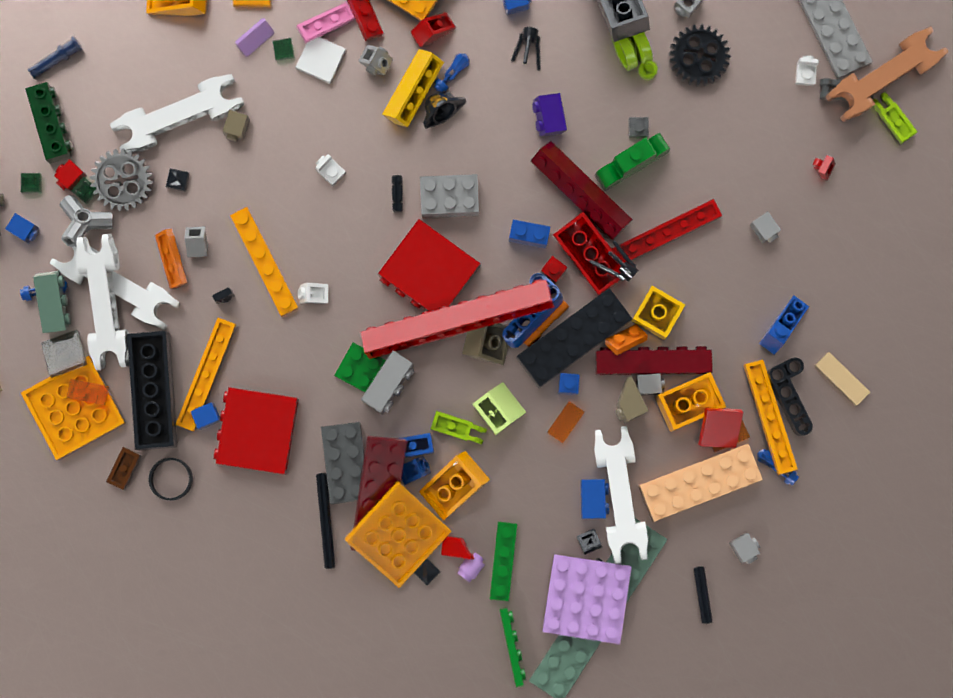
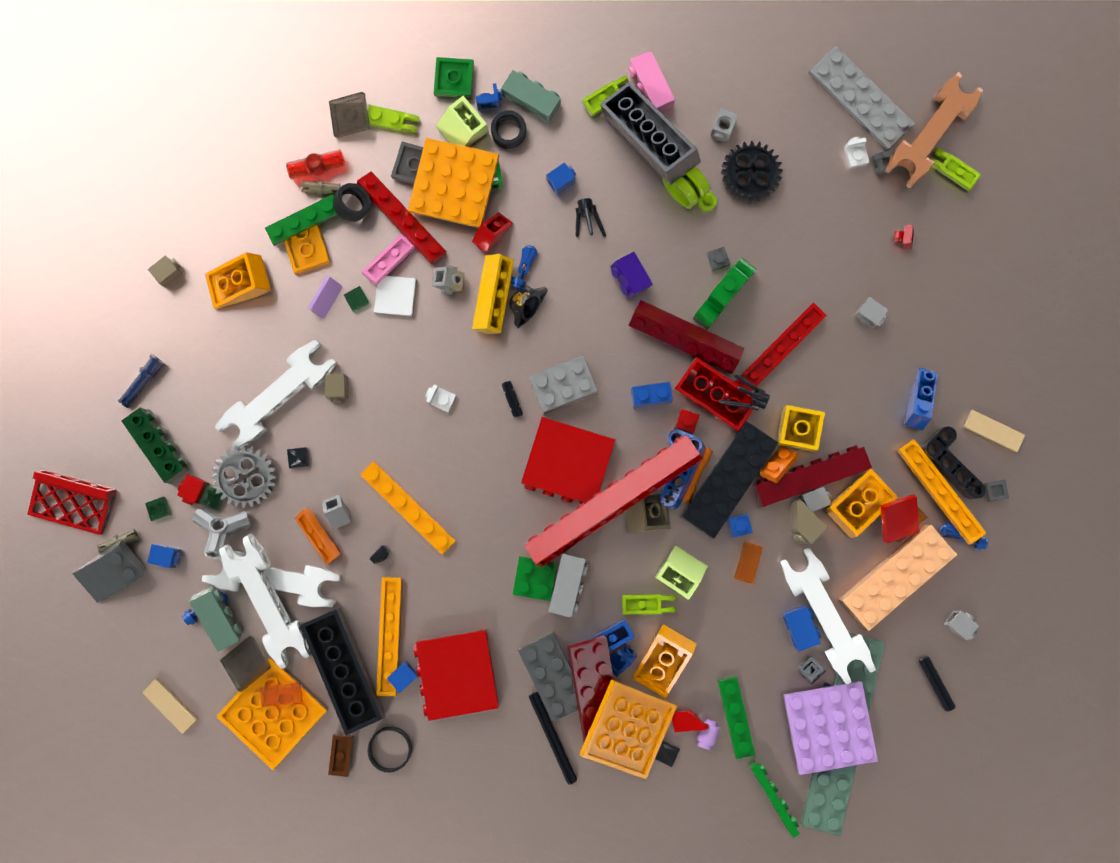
camera: 15 degrees left, 0 degrees up
white bracket [298,283,328,304] -> none
none -> flat silver plate [984,480,1009,502]

